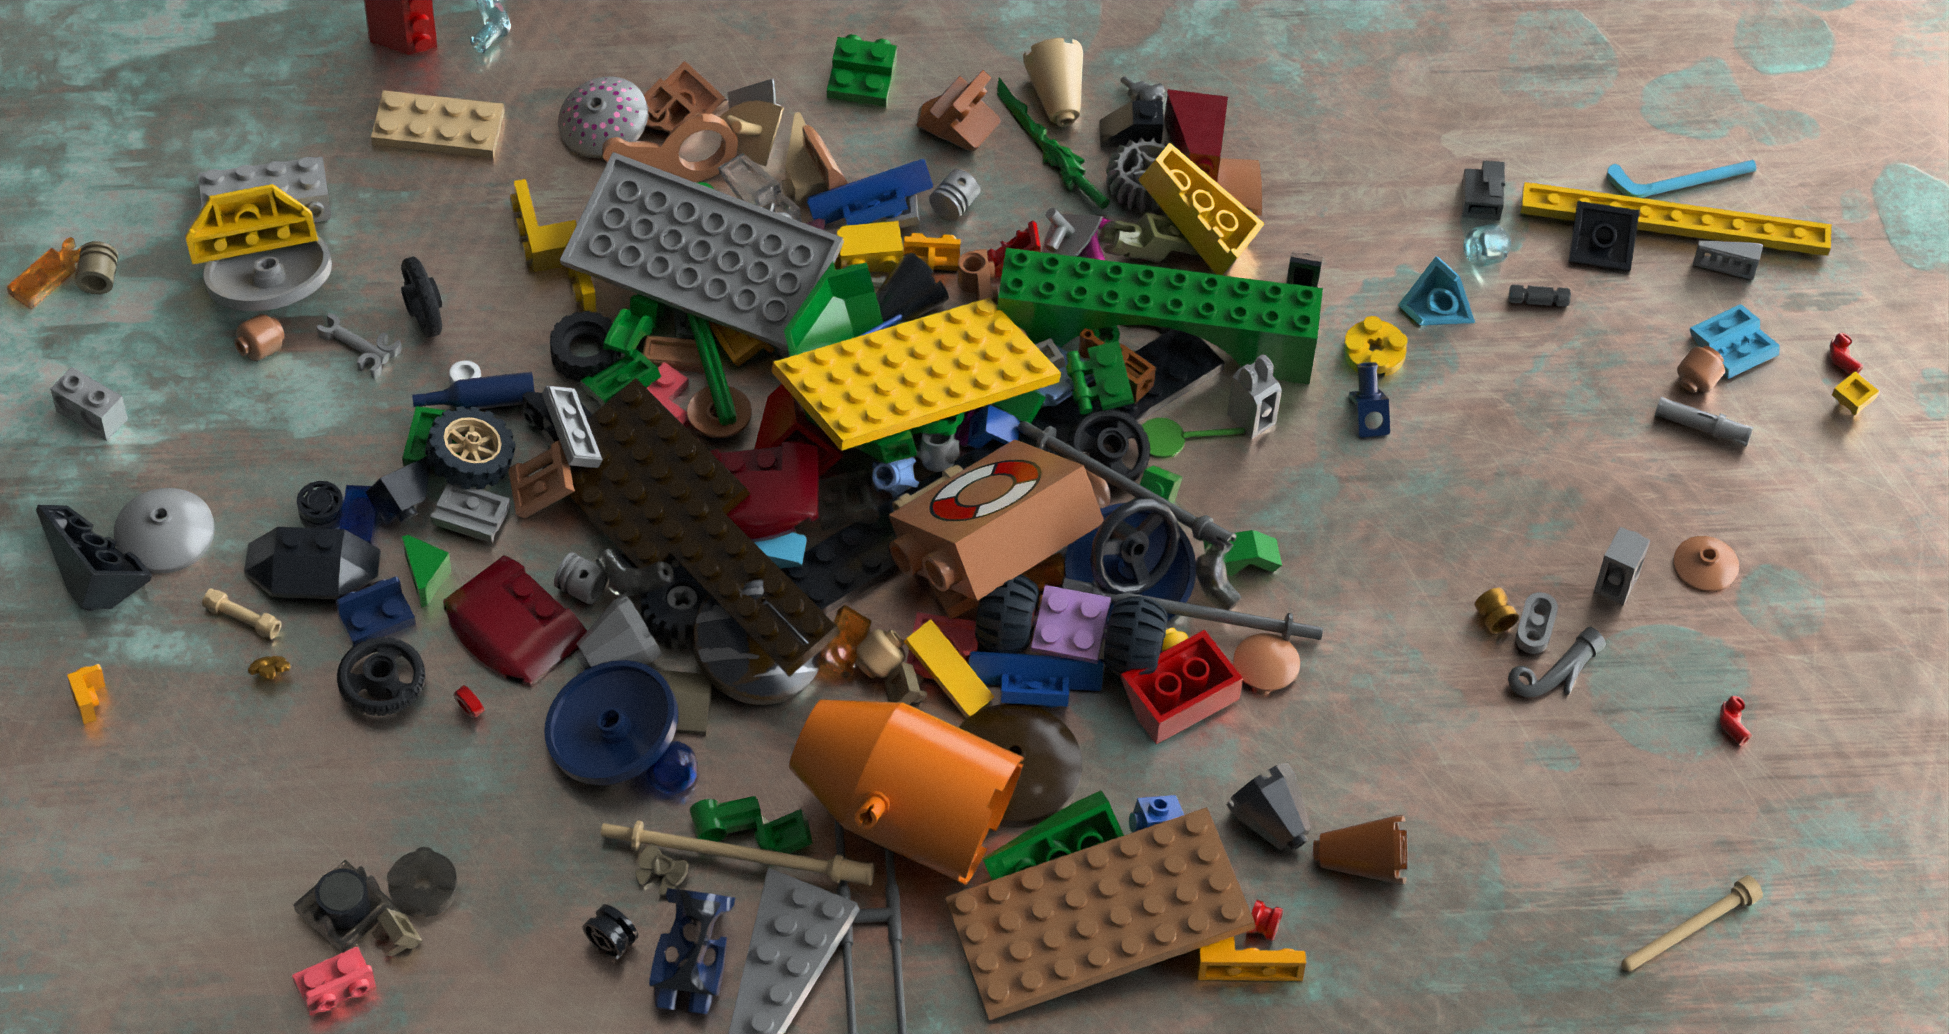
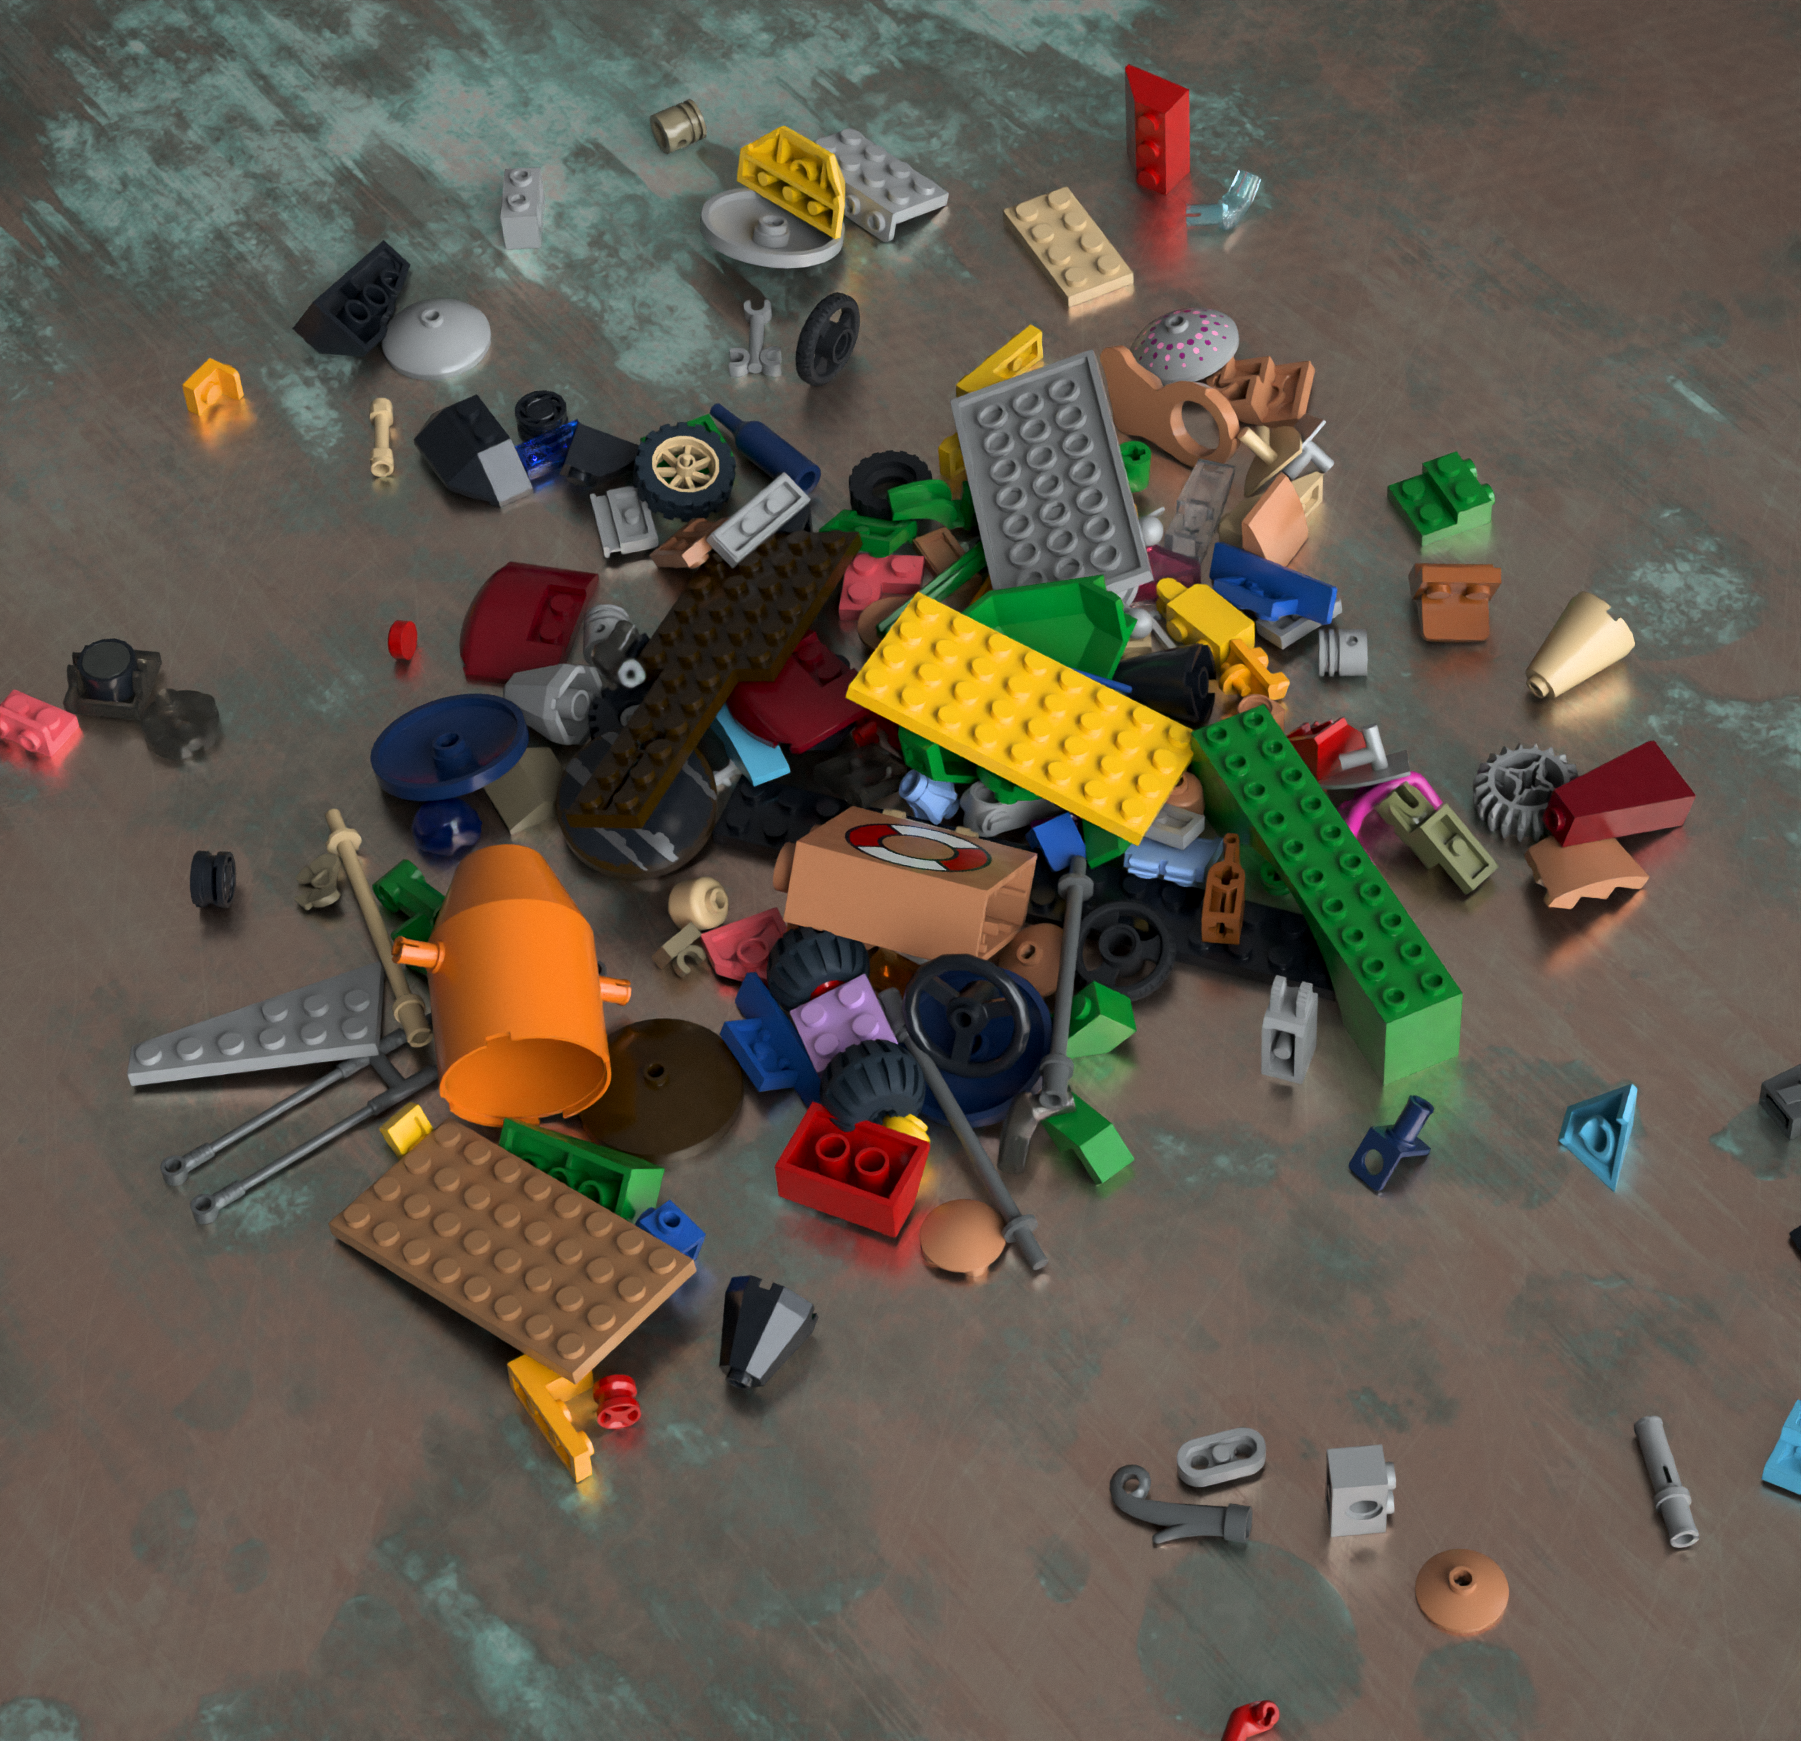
camera: 65 degrees right, 5 degrees down
clear orange plate [7,237,82,310] -> none
nougat head [234,314,285,361] -> none
pearl gold plant [248,656,291,680] -> none
dark blue bracket [336,577,416,647] -> none
black wheel [337,637,426,716] -> none
dark tan tile [372,908,422,957] -> none
green slope [402,535,451,608] -> none
white tile [449,360,481,385] -> none
dark blue hips [649,888,736,1014] -> none
clear orange plate [818,605,872,679] -> none
yellow tile [903,619,995,719] -> none
green sword [997,77,1110,210] -> none
green plate [1066,340,1134,414] -> none
black slope [1099,101,1164,148] -> none
dark grey piece [1120,76,1165,103] -> none
yellow wedge [1138,143,1264,275] -> none
bright green piece [1142,417,1245,458] -> none
black slope [1286,252,1323,288] -> none
dark orange cone [1313,815,1408,885] -> none
yellow plate [1343,316,1408,376] -> none
clear light blue head [1463,224,1511,267] -> none
pearl gold wheel [1474,588,1519,634] -> none
dark grey axle [1509,284,1571,307] -> none
nougat head [1677,346,1725,393] -> none
none -> yellow tile [379,1102,434,1160]

